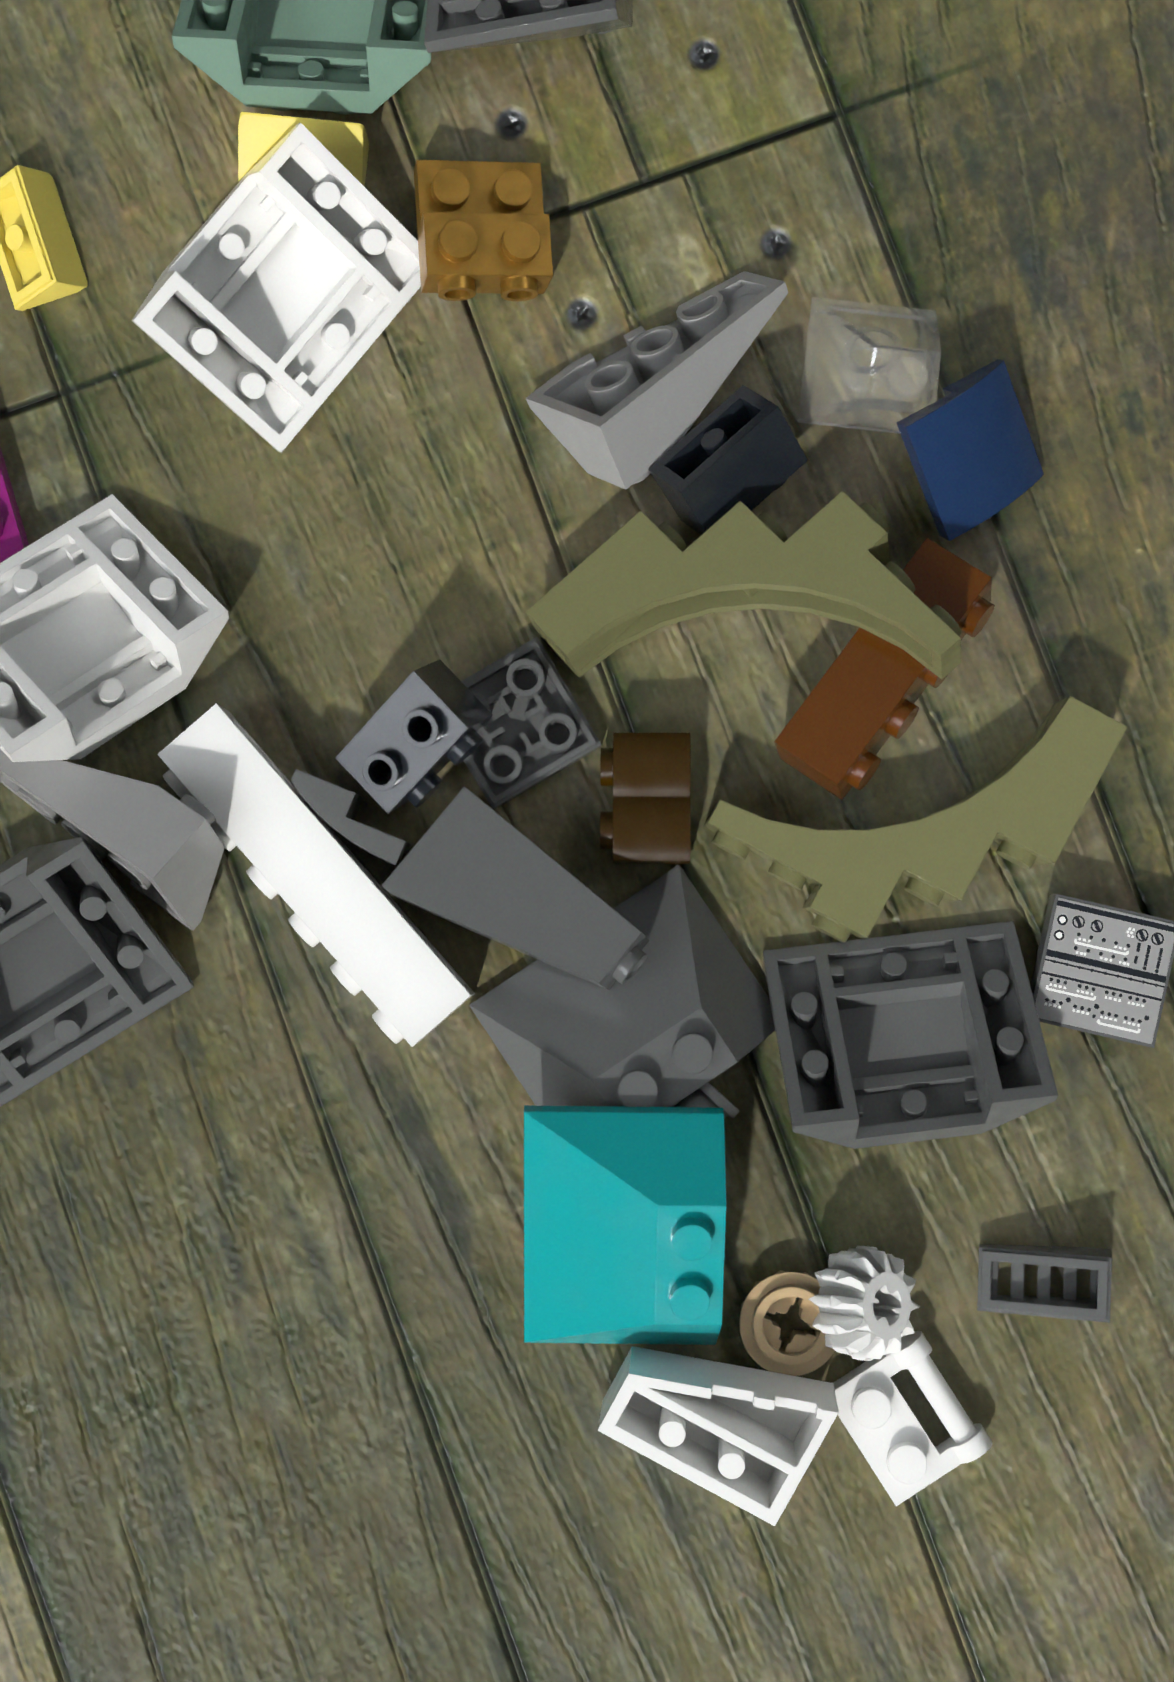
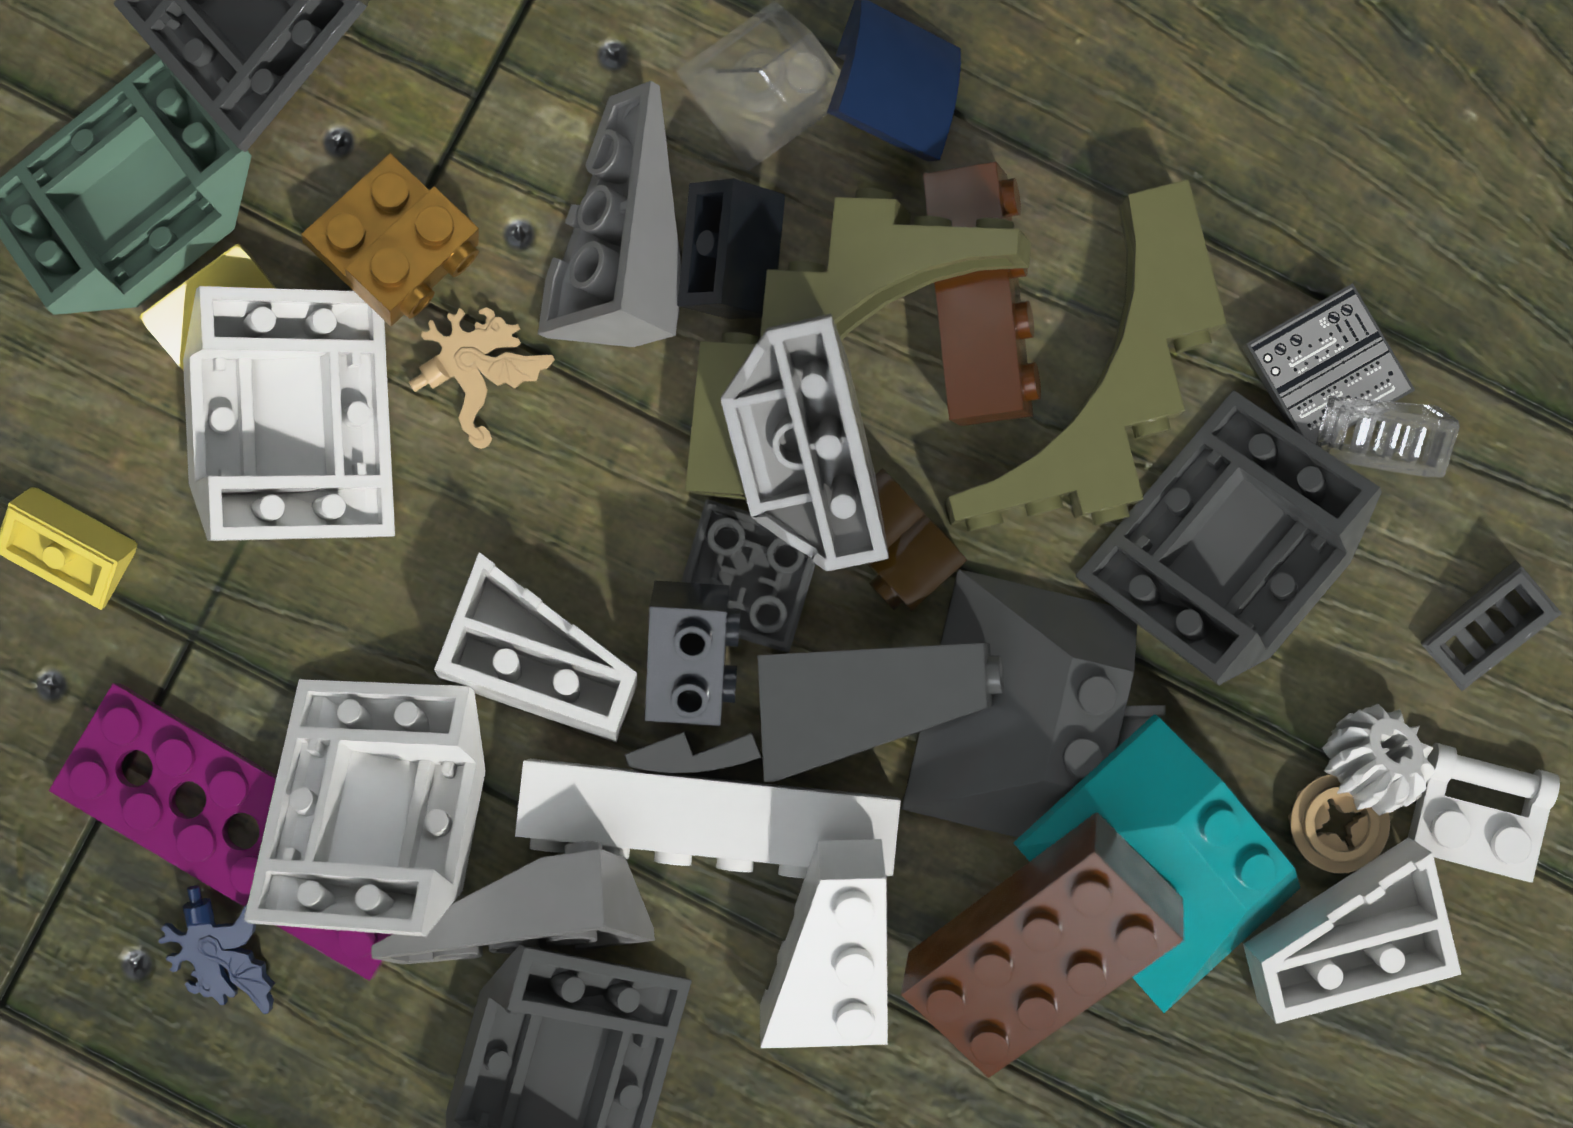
camera: 50 degrees left, 0 degrees up
none -> tan piece [409,307,555,449]
none -> white wedge [434,552,637,742]
none -> light grey wedge [721,314,889,572]
none -> white wedge [760,839,888,1048]
none -> reddish brown brick [901,812,1184,1078]
none -> clear slope [1316,396,1460,478]

